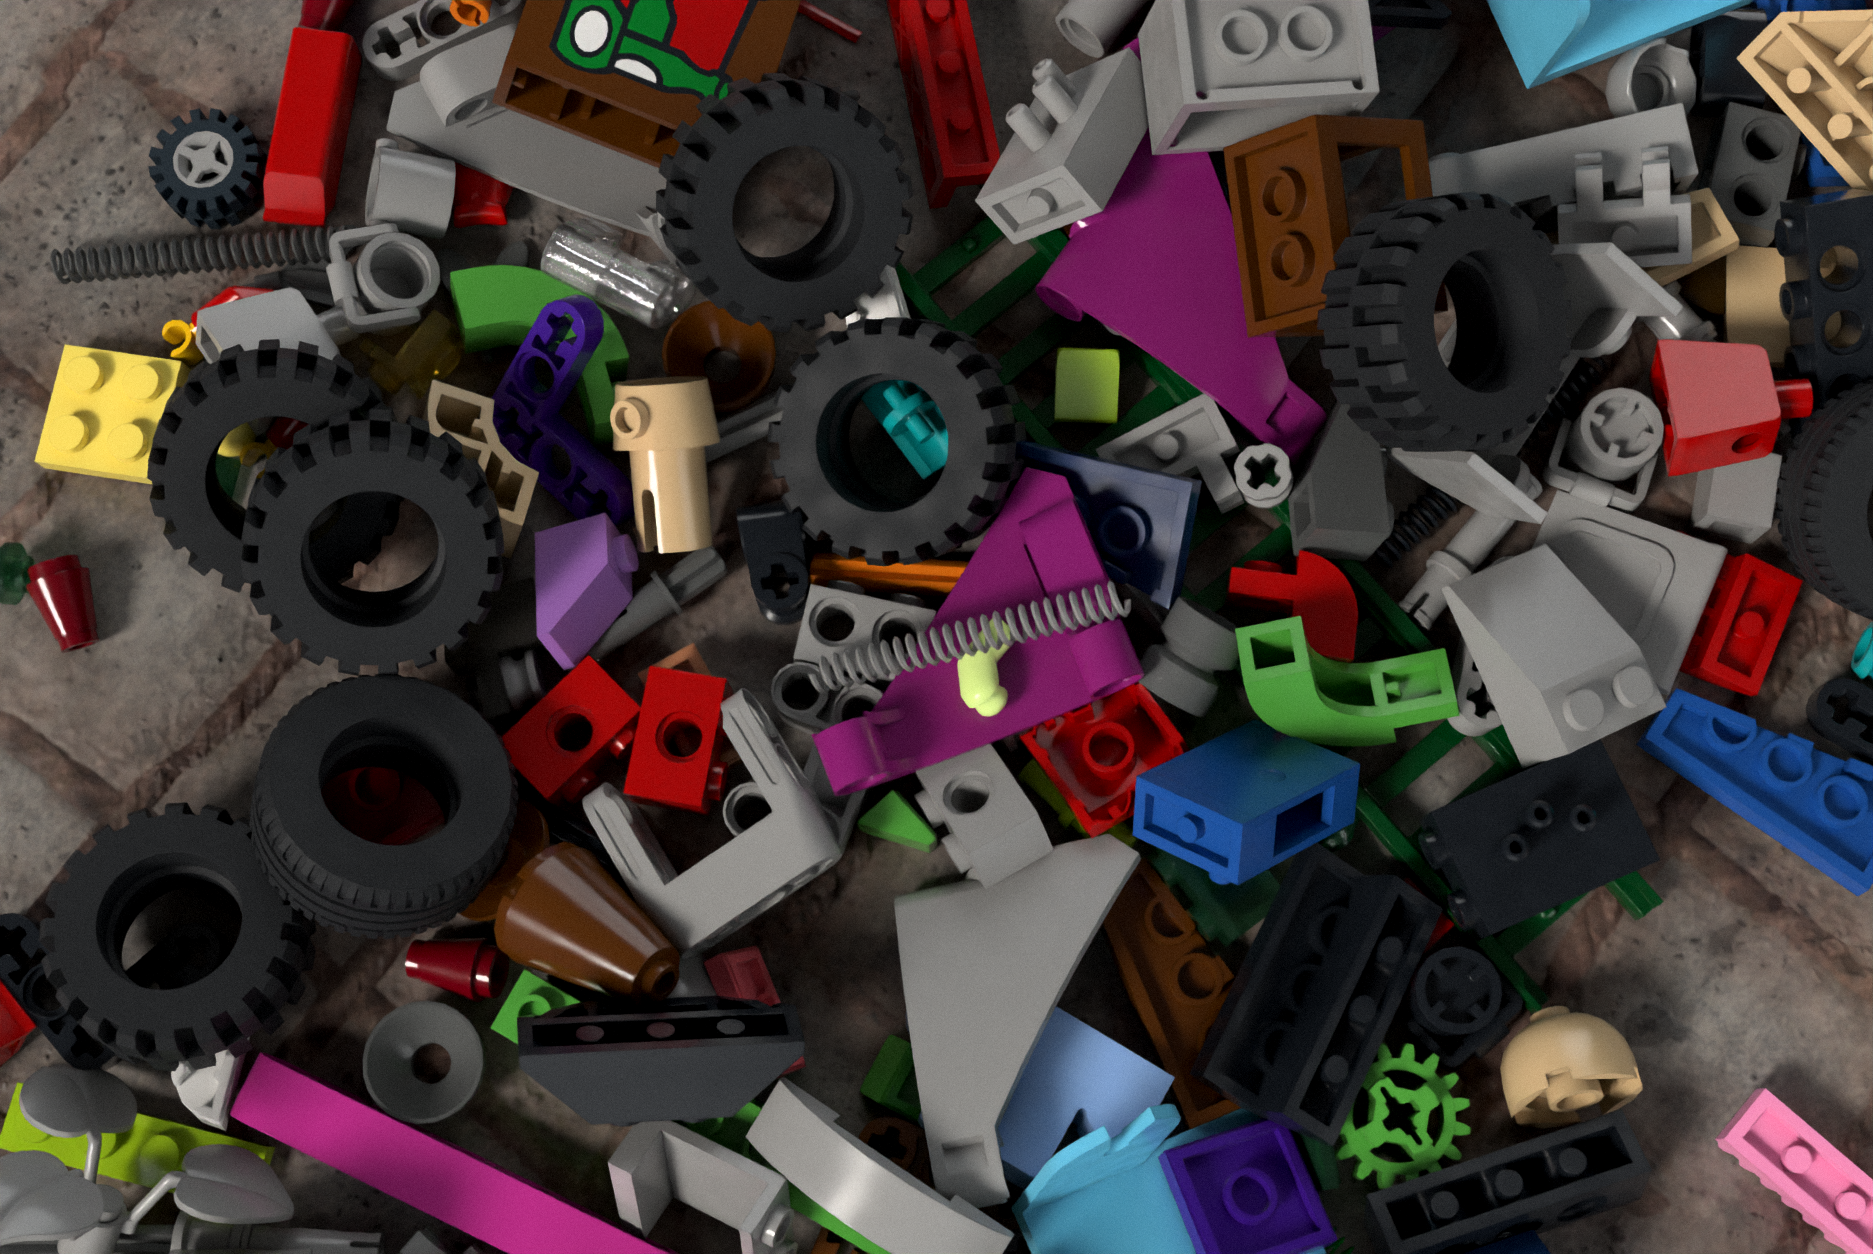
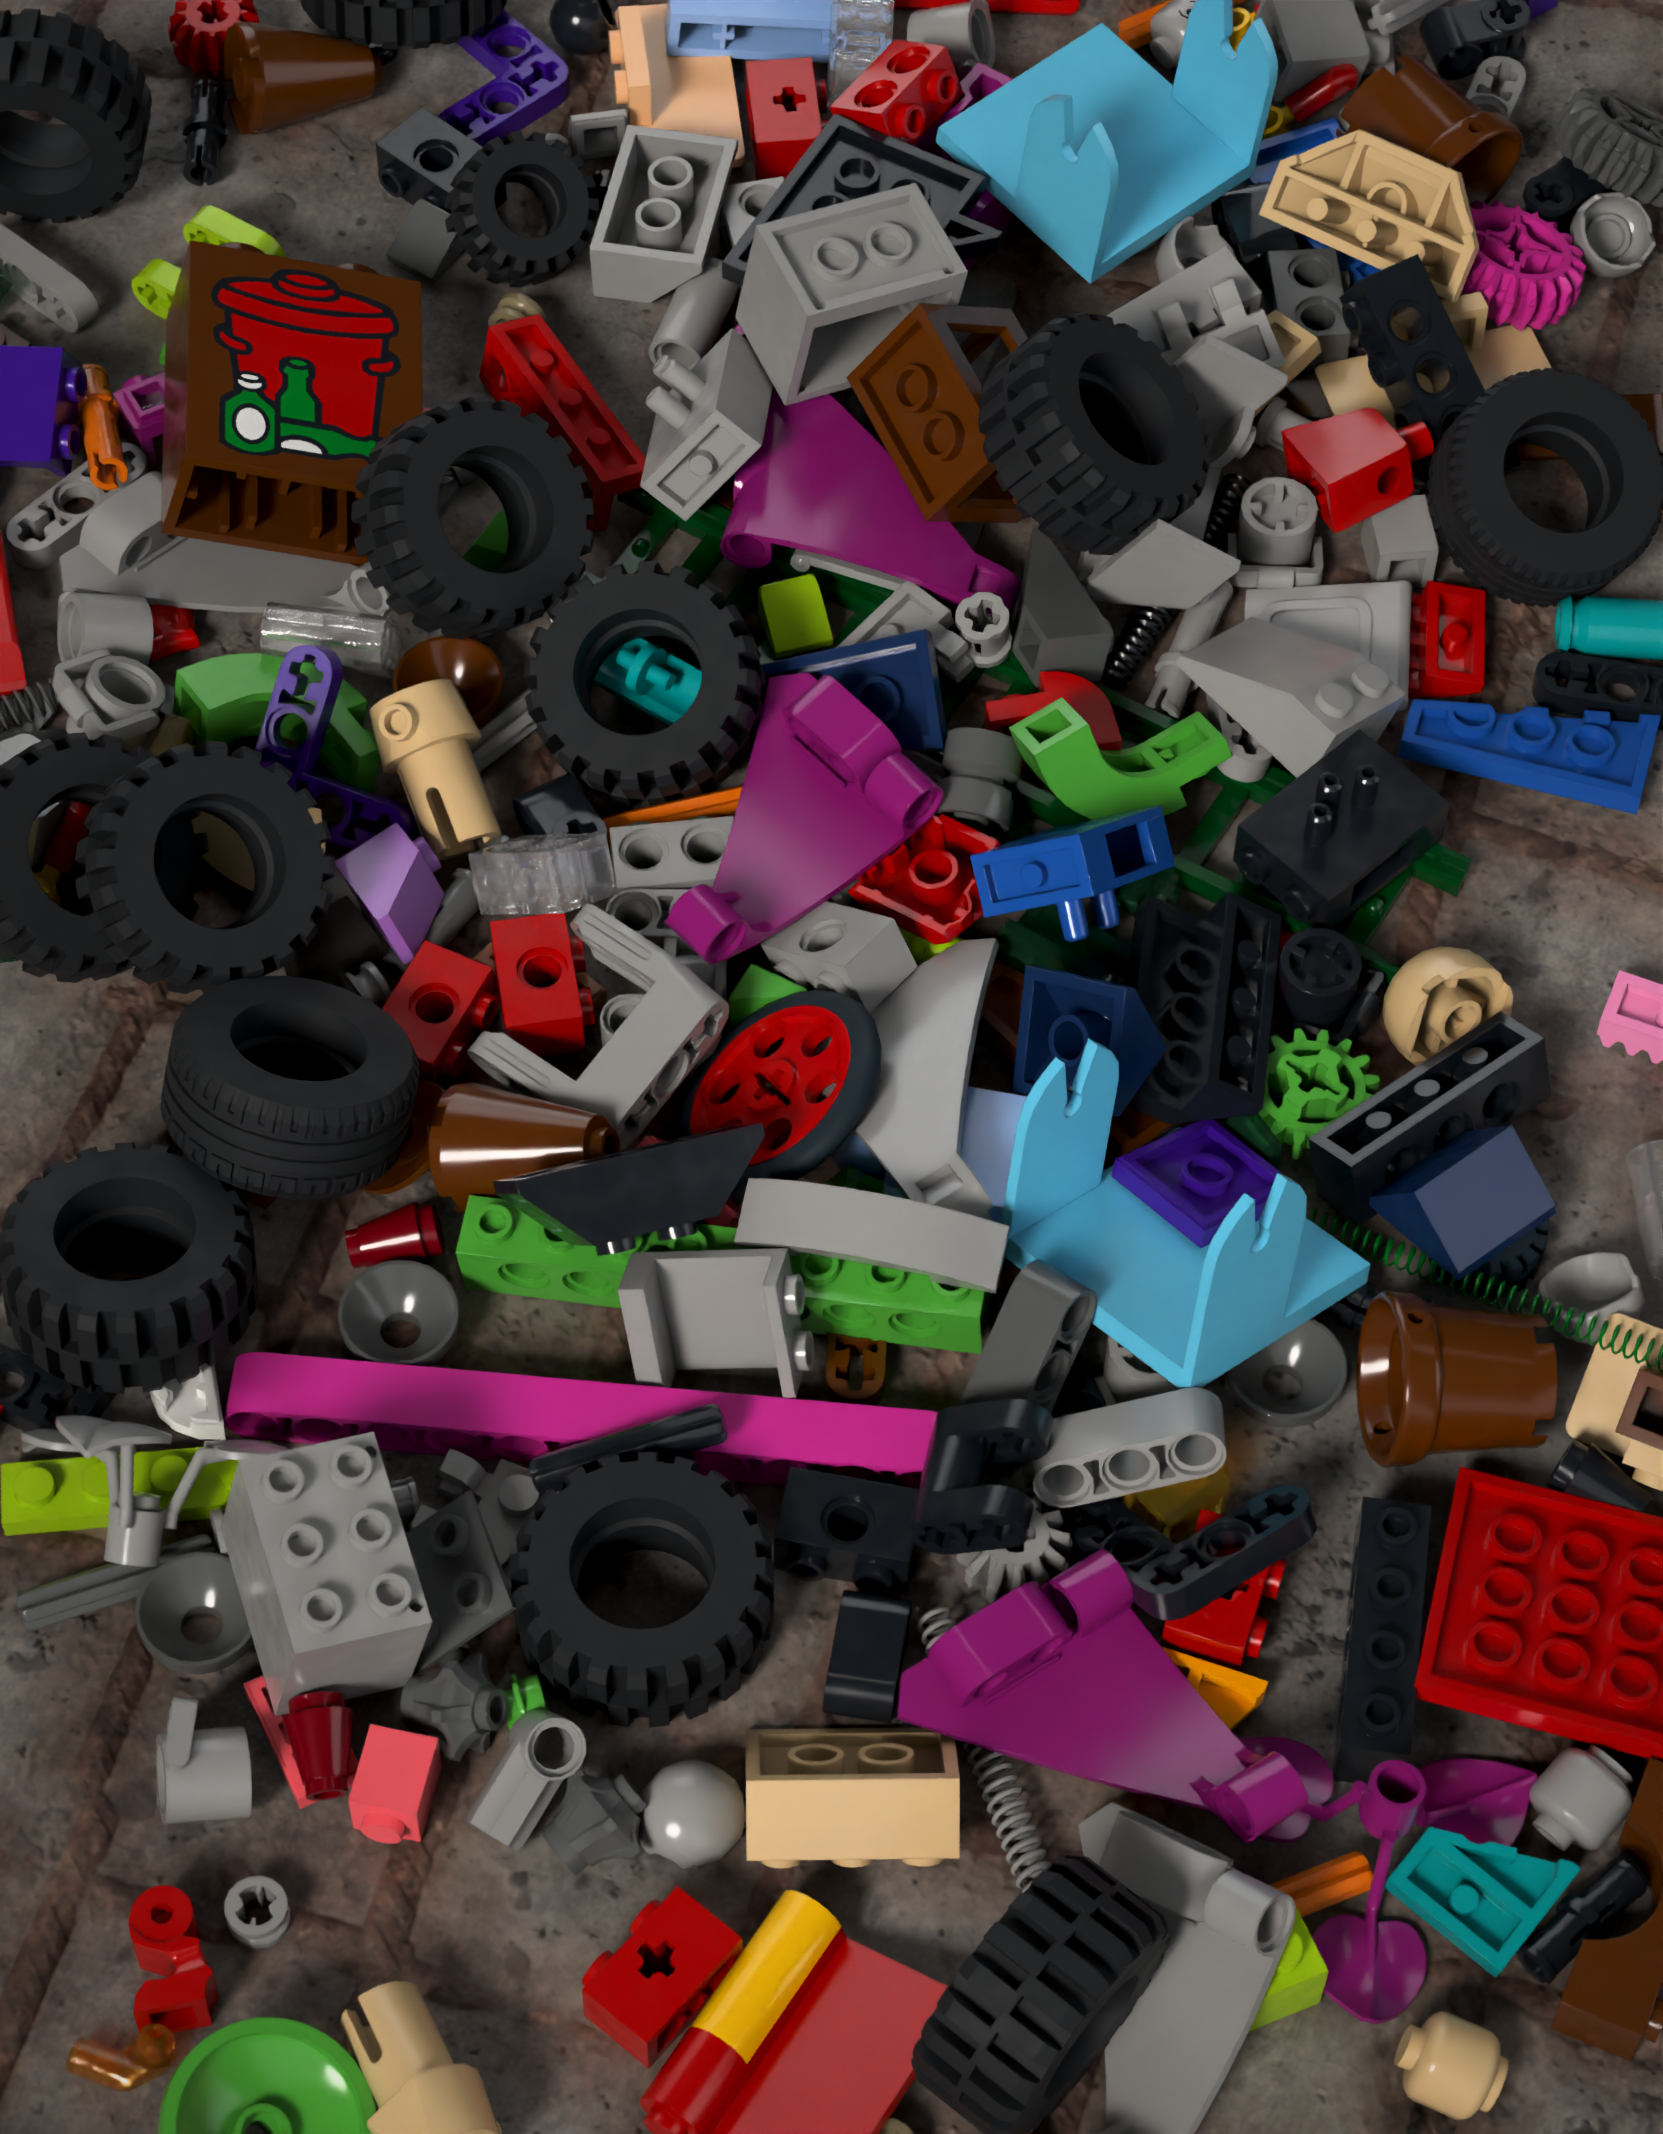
camera: 25 degrees left, 20 degrees down
light grey piece [809,580,1131,695] -> none
yellowish green arm [957,618,1016,717] -> none
none -> bright green slope [462,507,508,573]
none -> clear brick [468,833,618,915]
none -> red wedge [675,990,882,1199]
none -> dark blue slope [1012,965,1167,1117]

